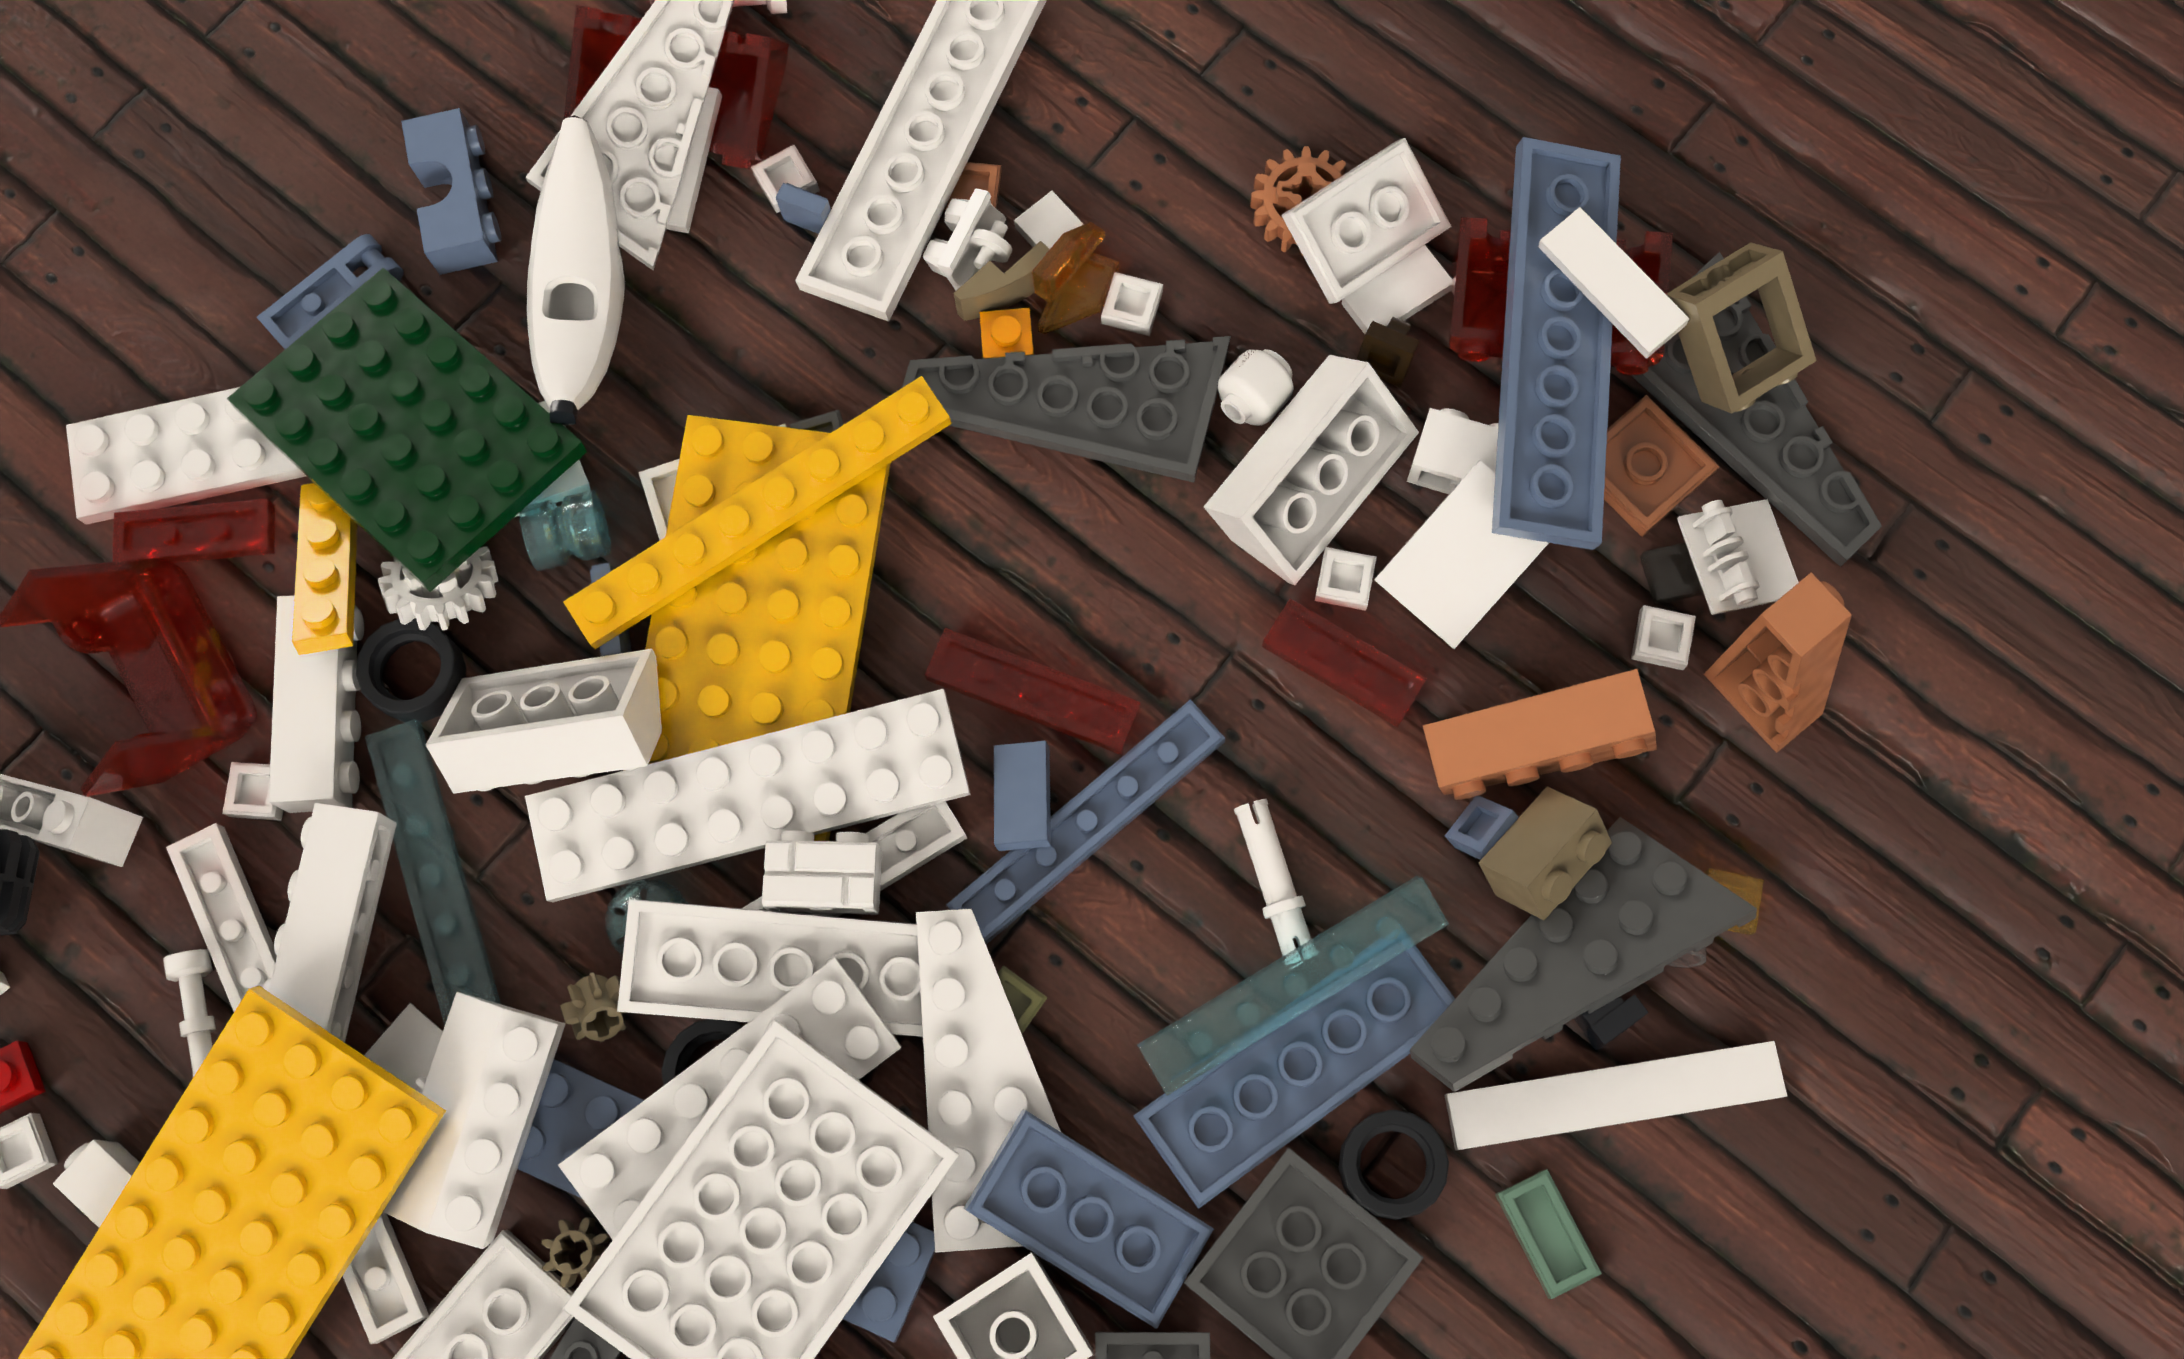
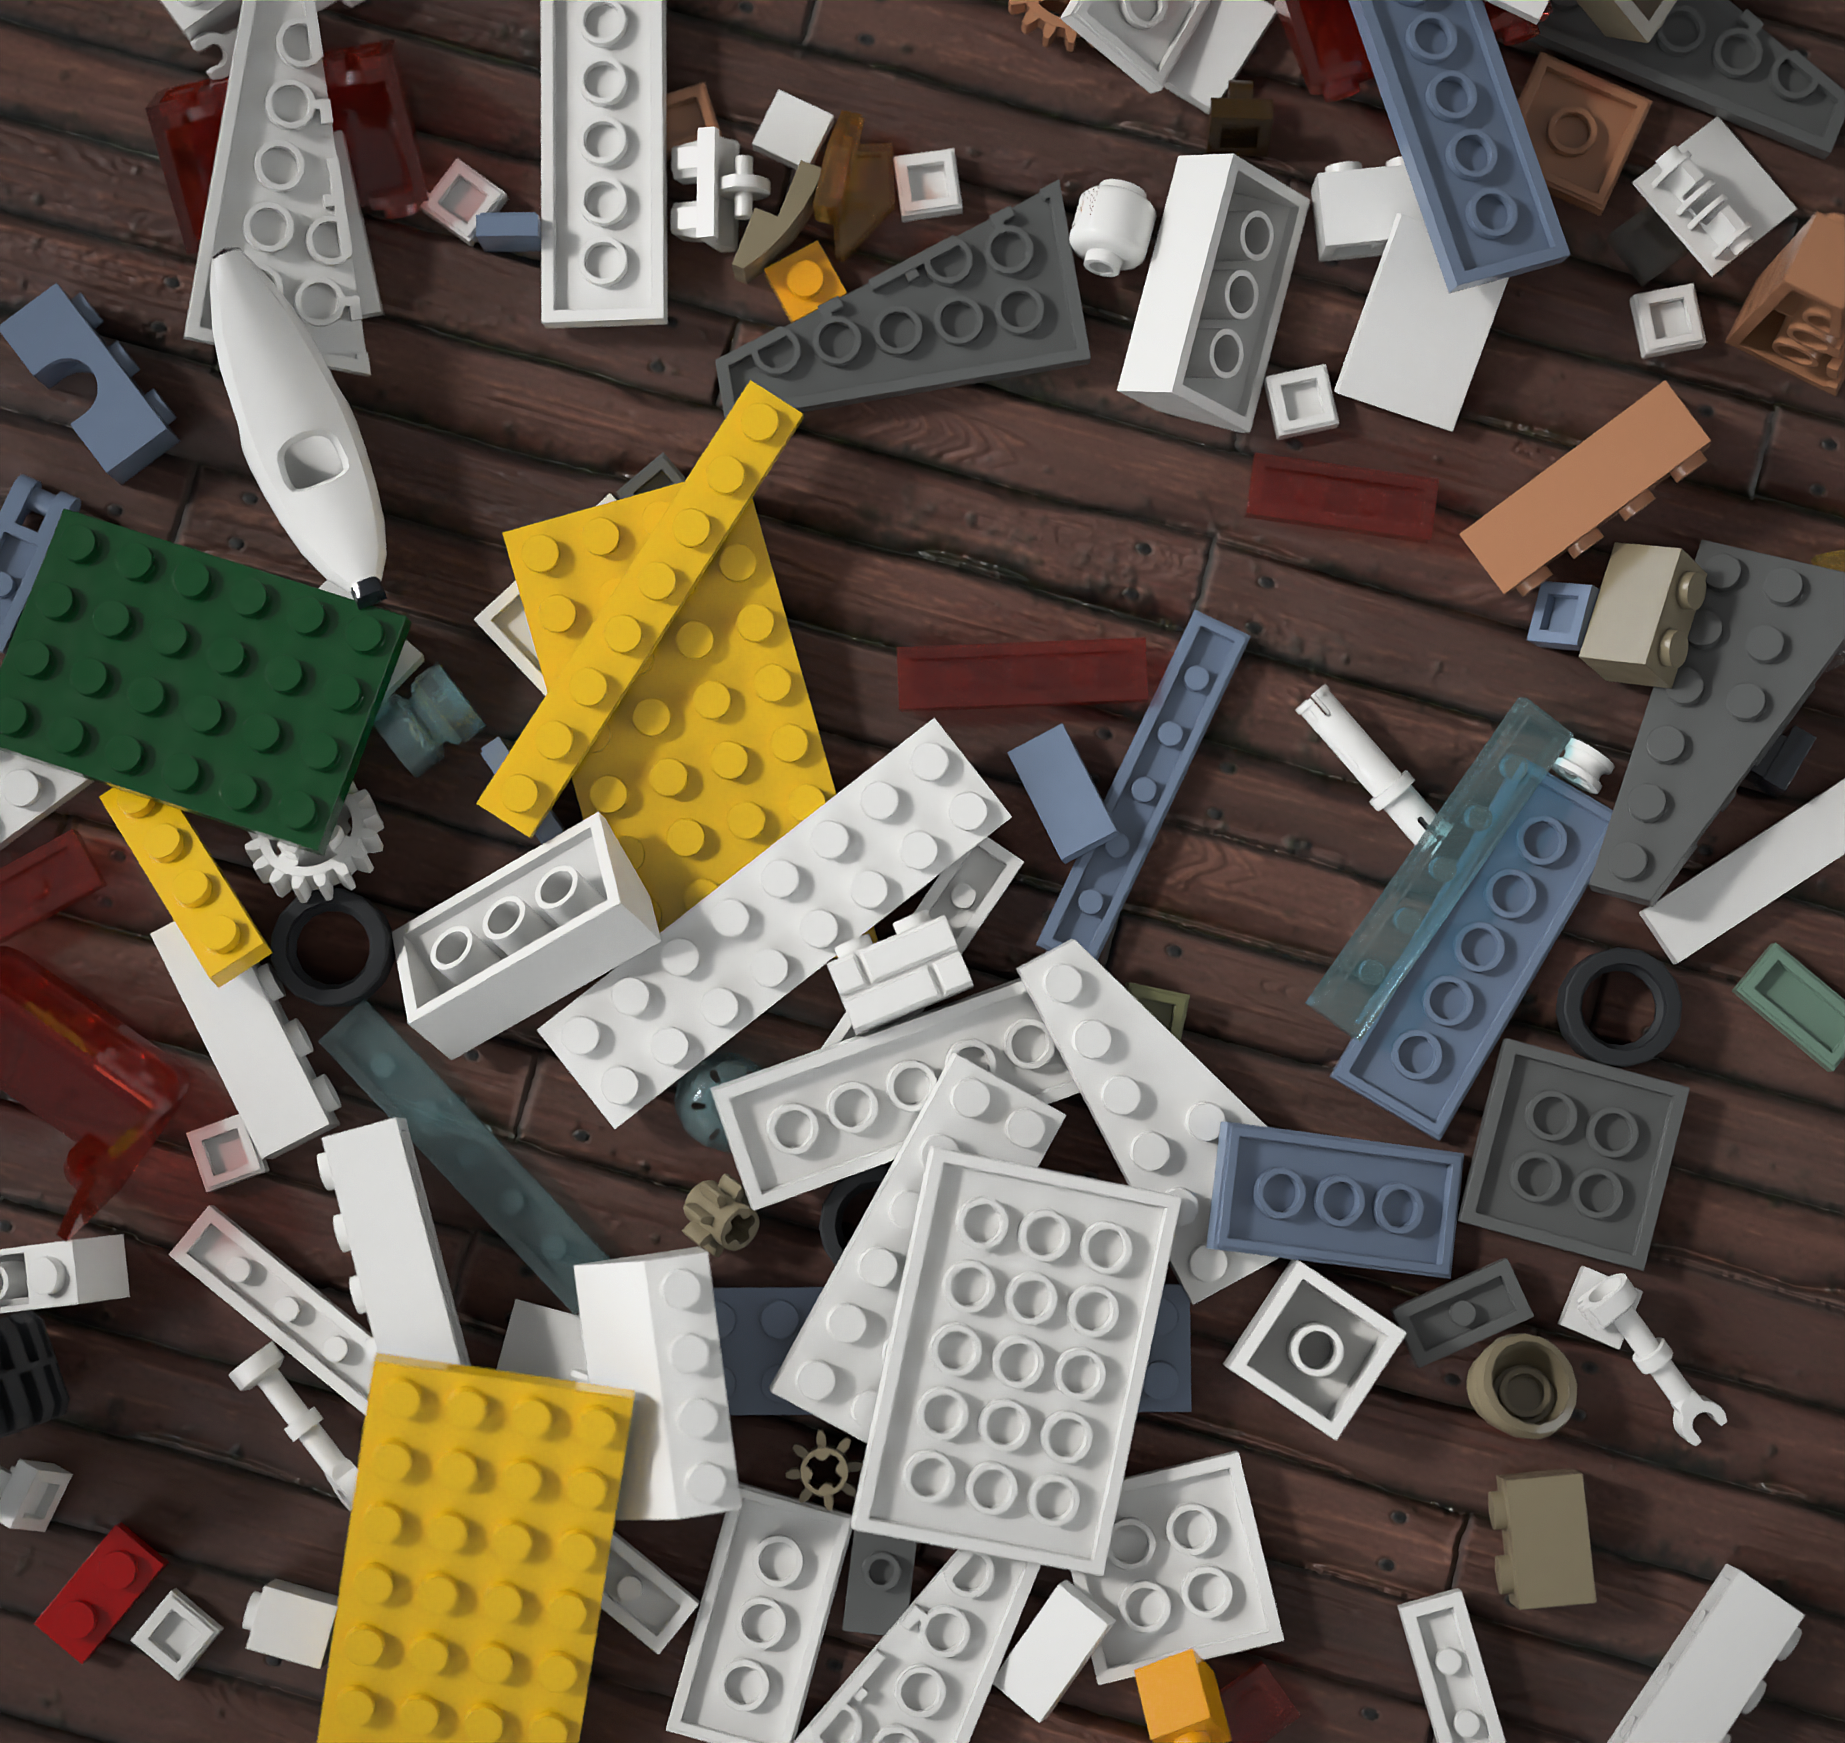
camera: 25 degrees left, 10 degrees up
none -> white bush [1550,737,1615,794]

